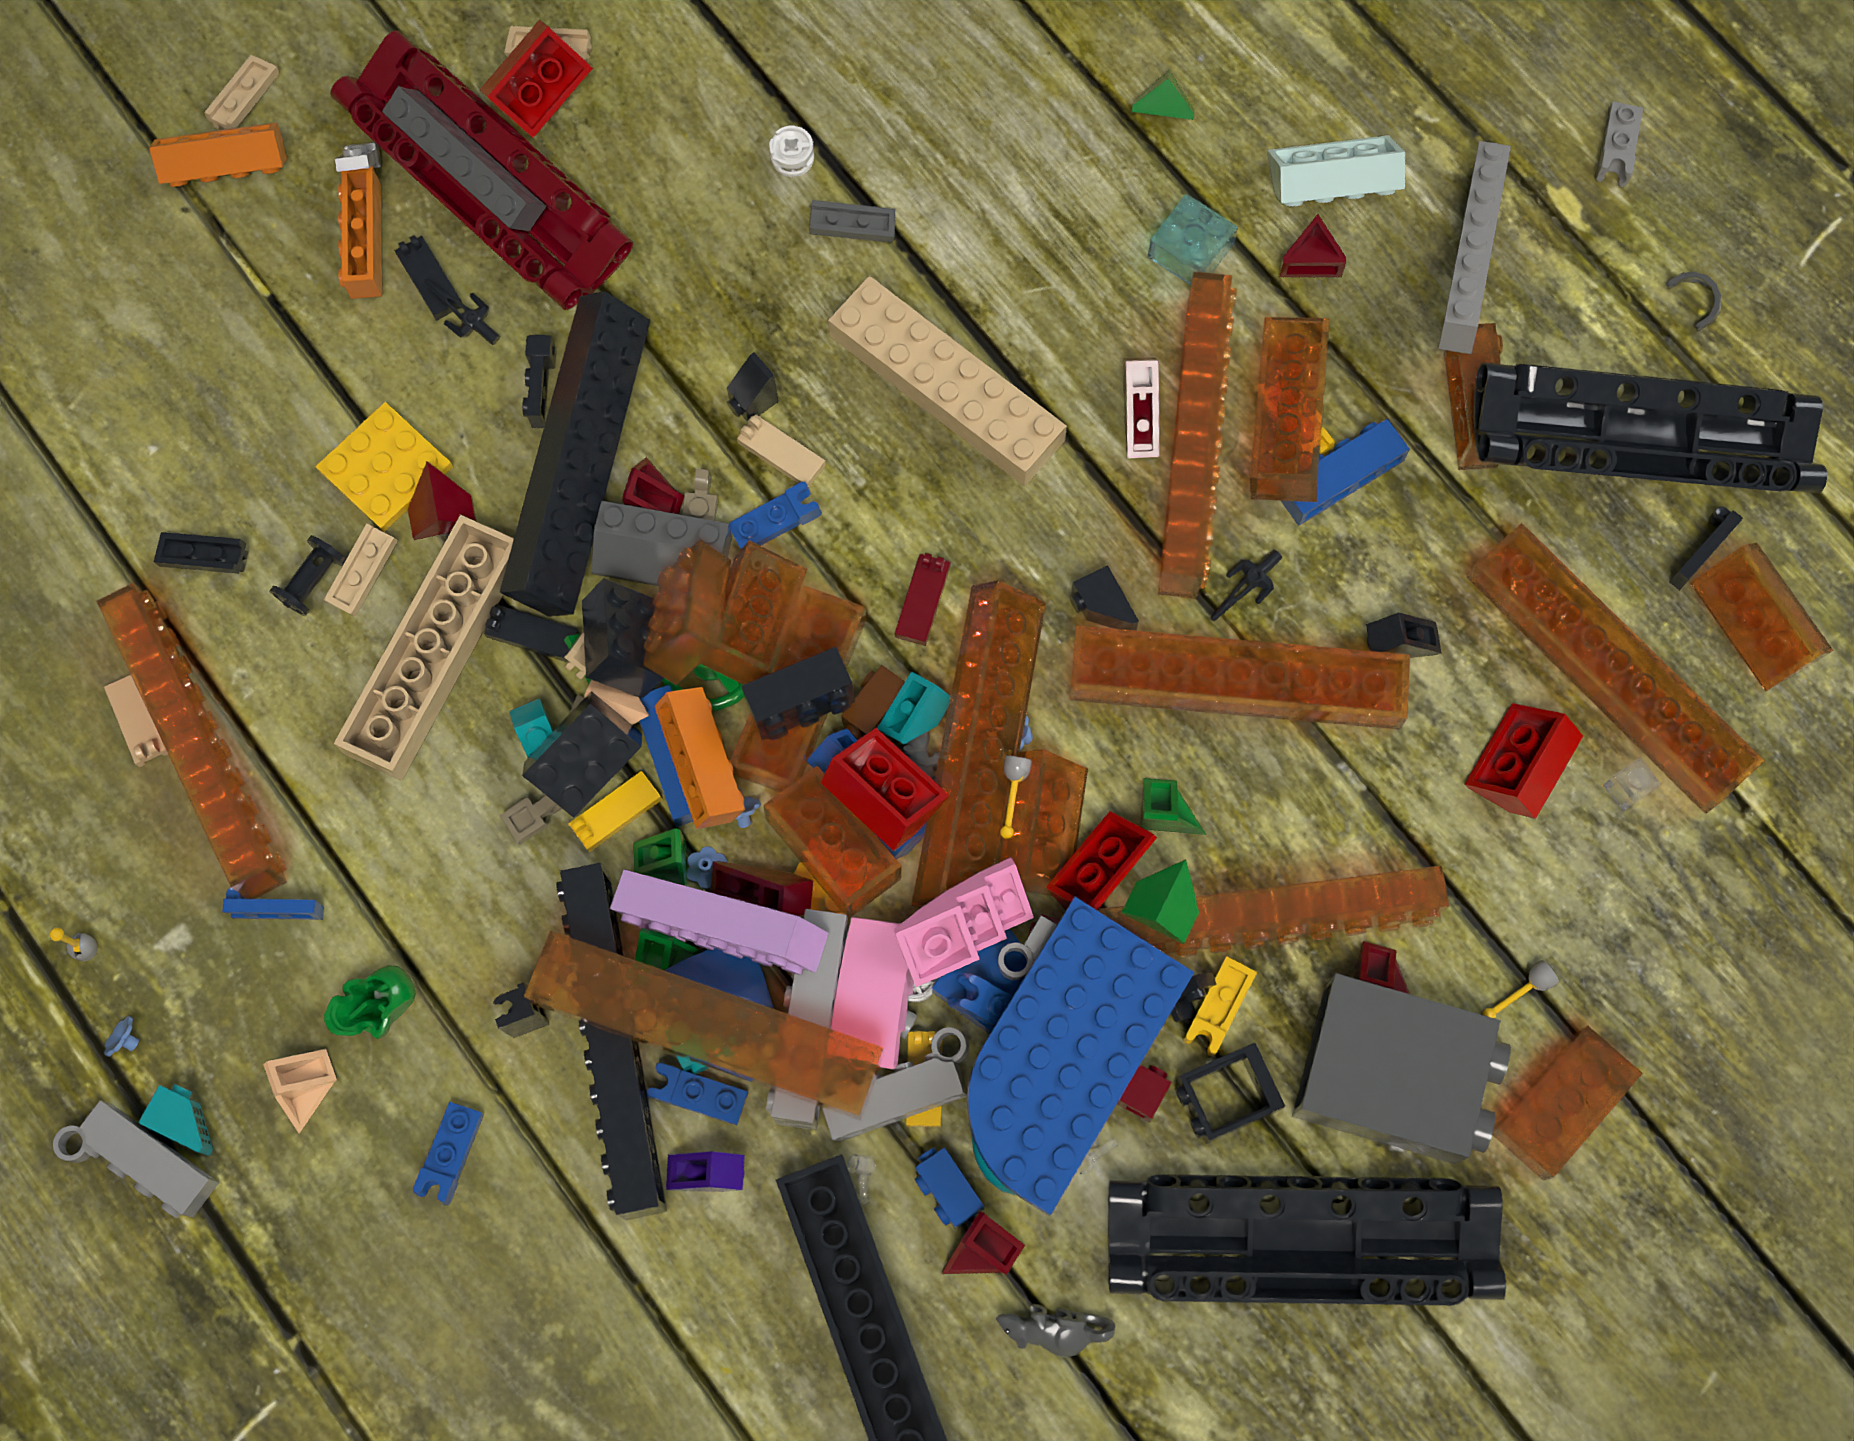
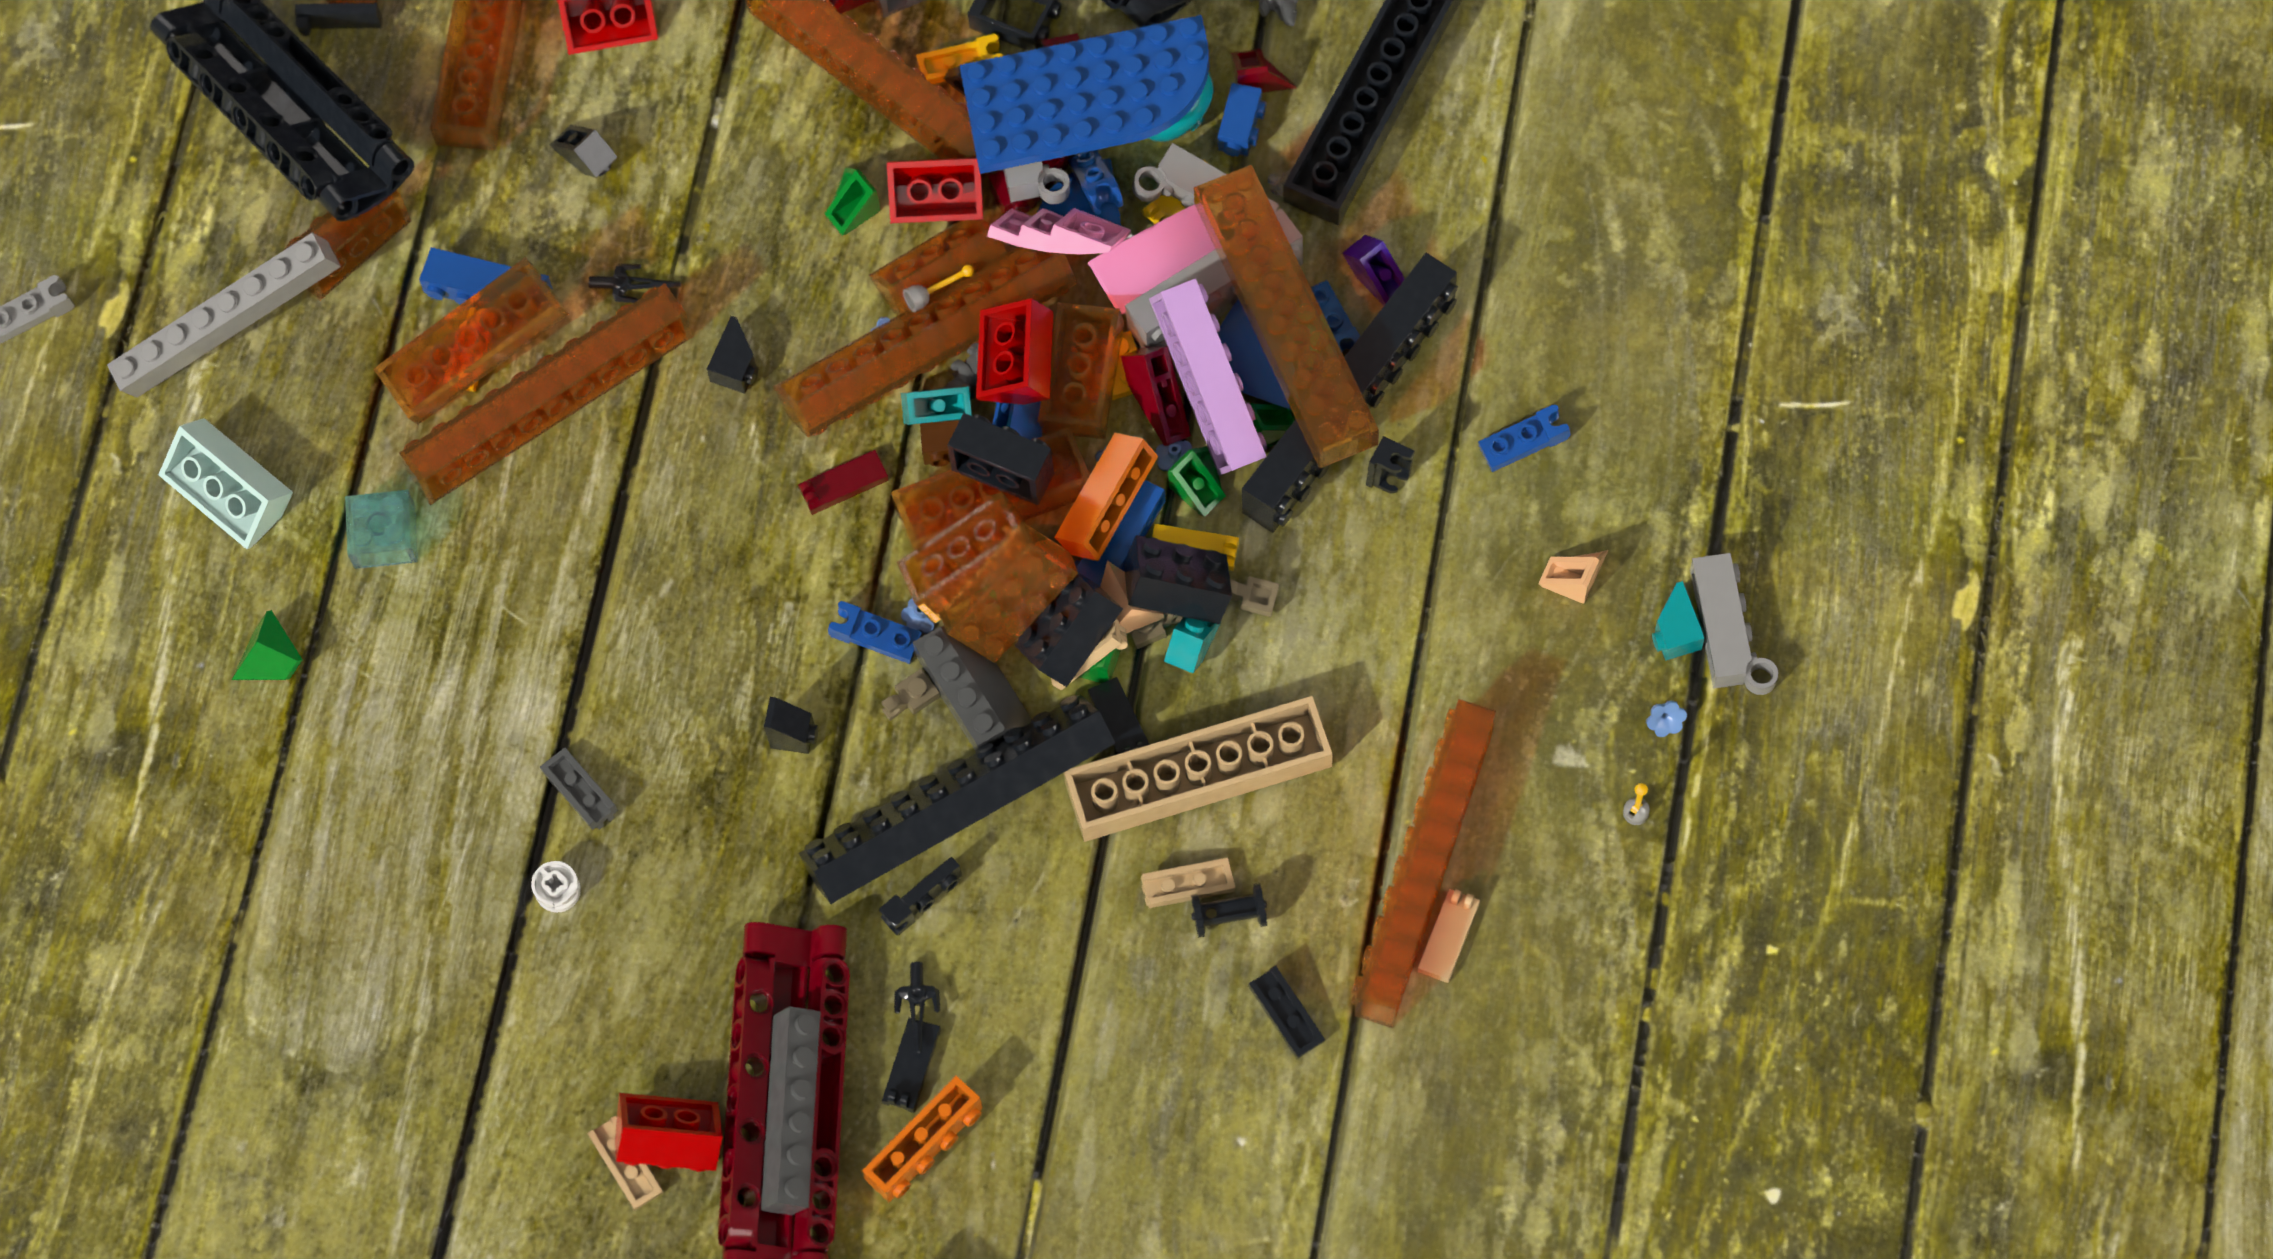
camera: 130 degrees left, 5 degrees down
blue hinge [222,887,324,920] -> none
yellow plate [315,402,453,532] -> none
green head [324,965,416,1040] -> none
light grey plate [335,142,382,172] -> none
dark red slope [408,461,477,540] -> none
dark red slope [622,457,684,514] -> none
tan hinge [737,415,826,488] -> none
tan brick [828,276,1067,487] -> none
clear orange brick [1069,625,1410,730] -> none
green slope [1121,859,1199,944] -> none
slope [1123,358,1160,458] -> none
dark red slope [1279,214,1346,277] -> none
dark grey helmet [1666,272,1721,331] -> none

